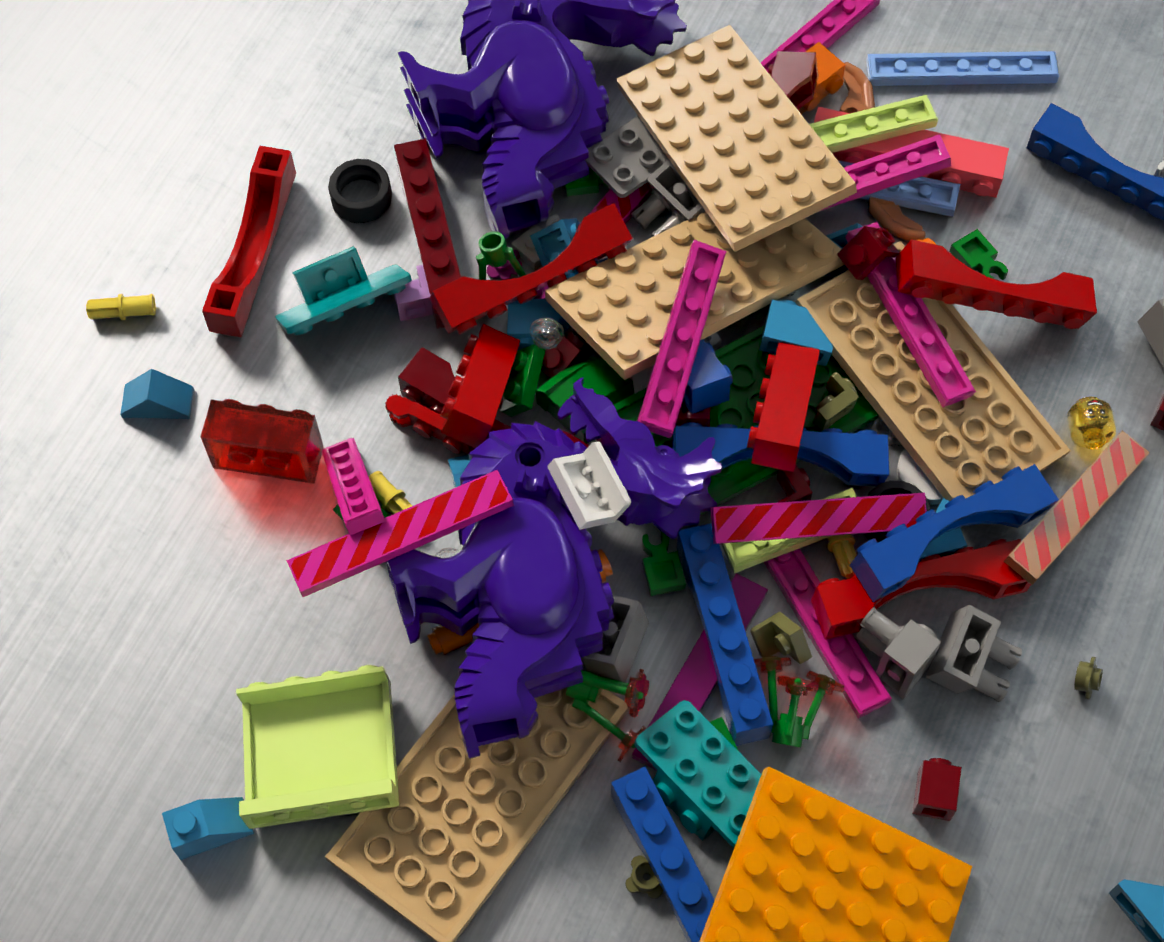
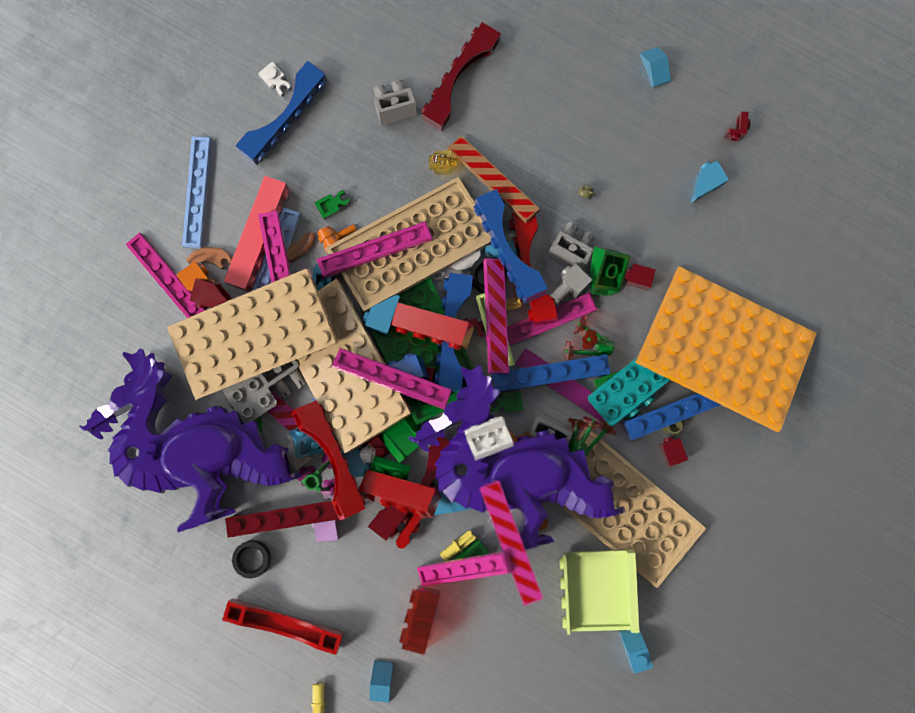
camera: 85 degrees left, 20 degrees up
teal bracket [275,246,412,336] -> none
olive bracket [750,611,812,664] -> none
yellowish green tile [809,95,938,153] -> none
olive bracket [813,372,859,432] -> none
dark red bracket [837,226,899,280] -> none
red arch [896,240,1097,329] -> none
none -> green slope [590,246,631,296]
none -> dark red brick [659,436,688,467]

